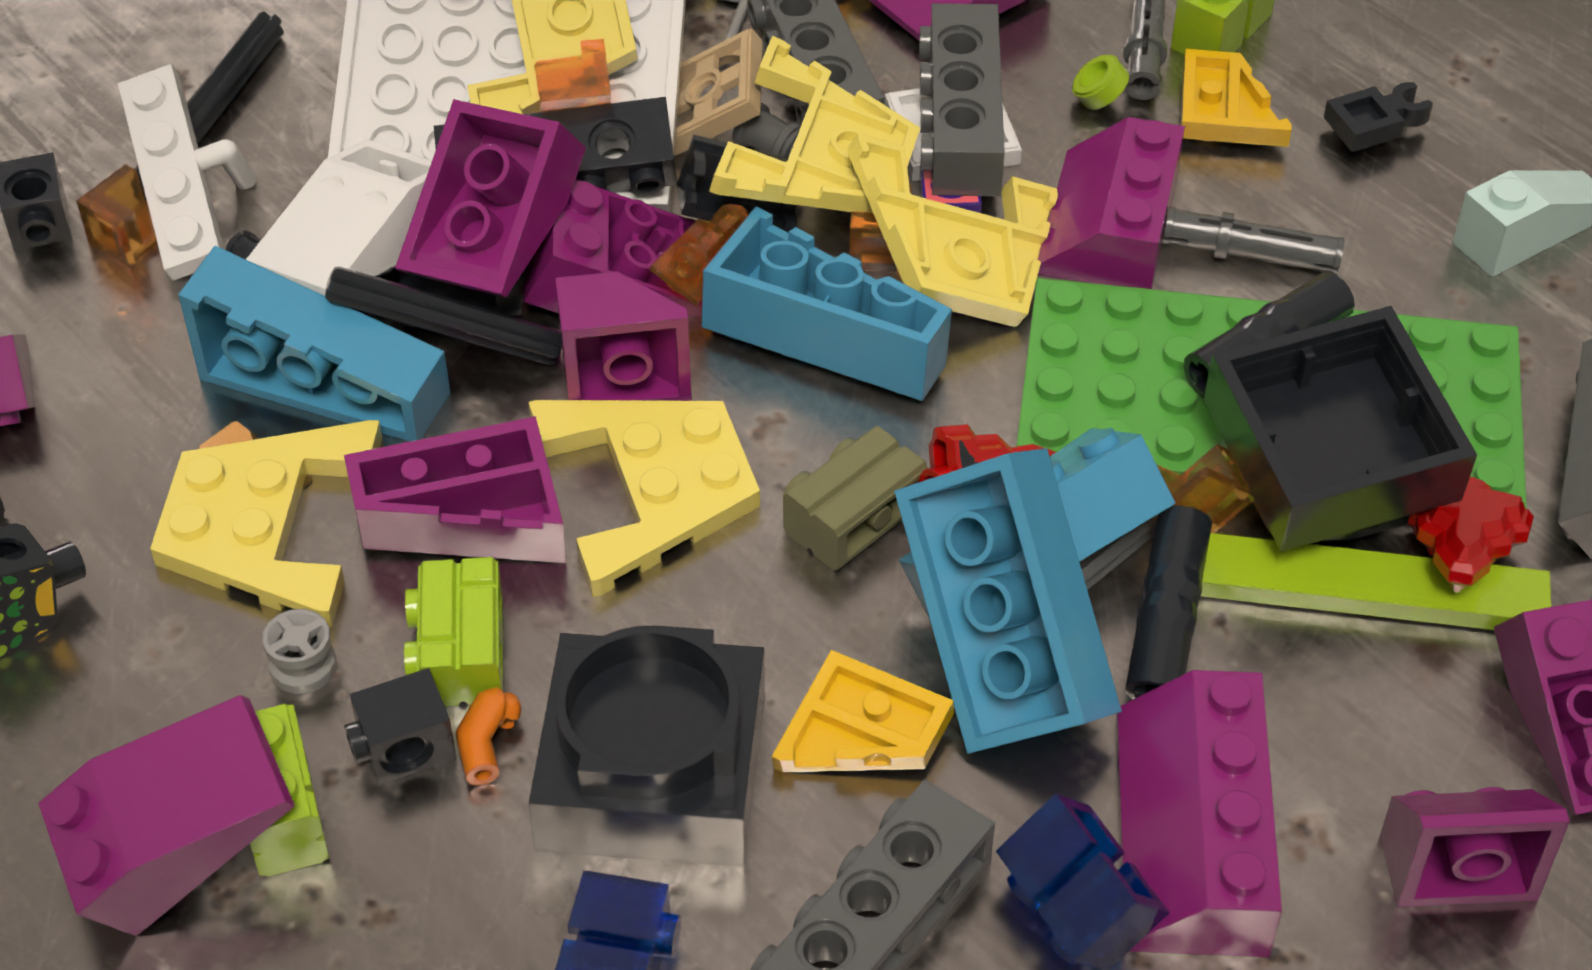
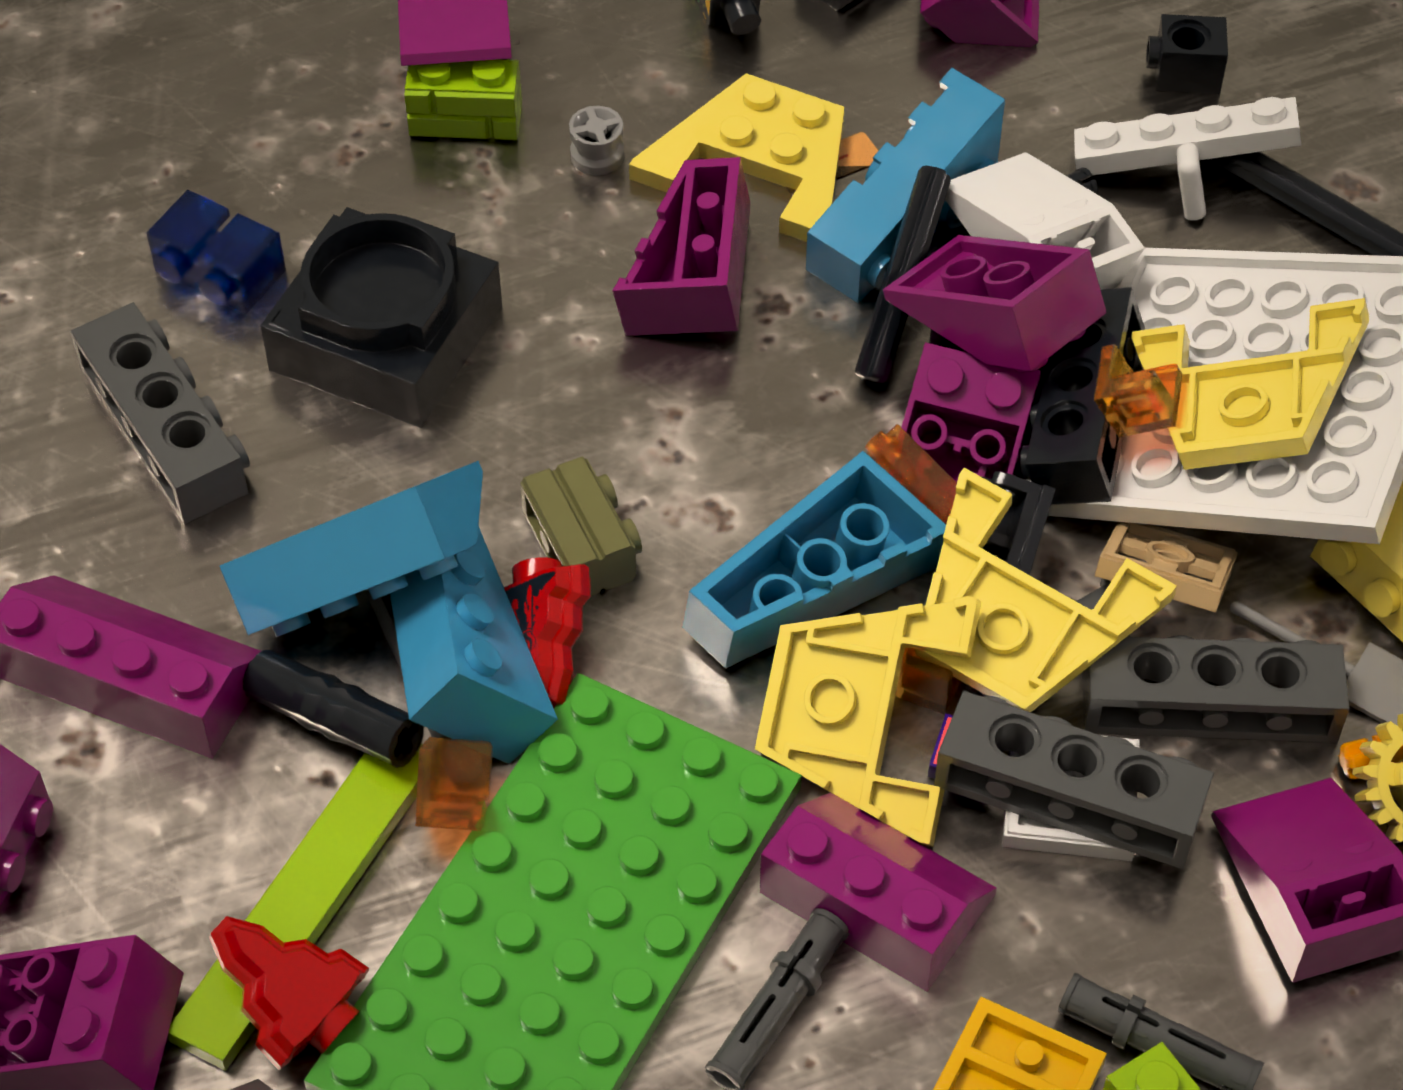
camera: 110 degrees right, 5 degrees up
clear orange panel [76,164,158,267] -> none
black brick [344,668,457,786] -> none
lime brick [404,557,503,707] -> none
orange arm [456,687,522,785] -> none
light yellow wing [528,400,760,597] -> none
magenta slope [555,271,692,401] -> none
yellow wing [771,650,954,772] -> none
clear blue piece [996,793,1170,970] -> none
lime tile [1072,54,1129,110] -> none
black axle [1183,272,1355,399] -> none
black container [1204,306,1477,552] -> none

